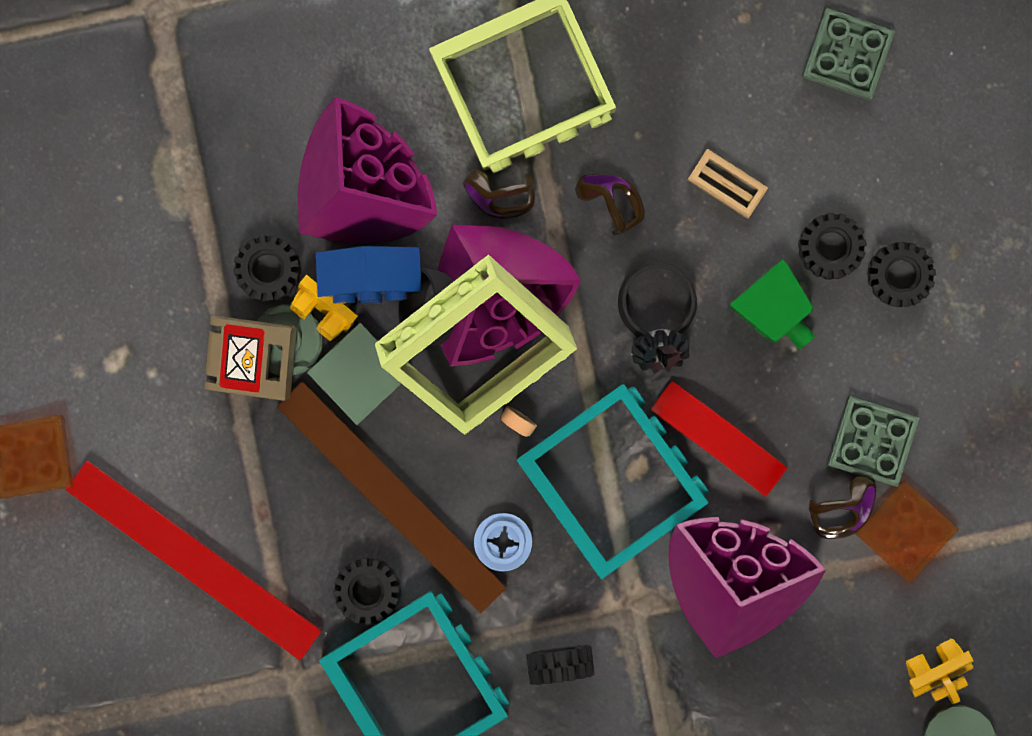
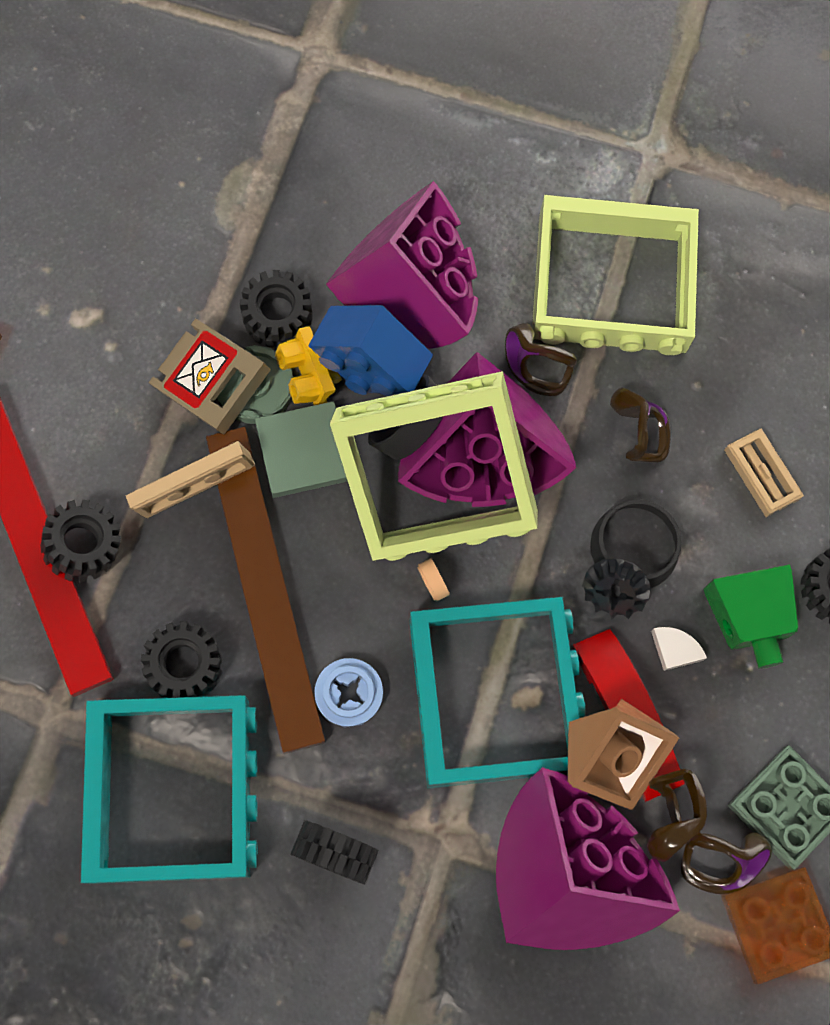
camera: 15 degrees right, 15 degrees down
none -> black tyre [40,500,121,582]
none -> tan tile [125,441,255,518]
none -> medium nougat slope [568,699,679,810]
none -> dark brown piece [646,769,707,862]
none -> white tile [651,627,707,671]

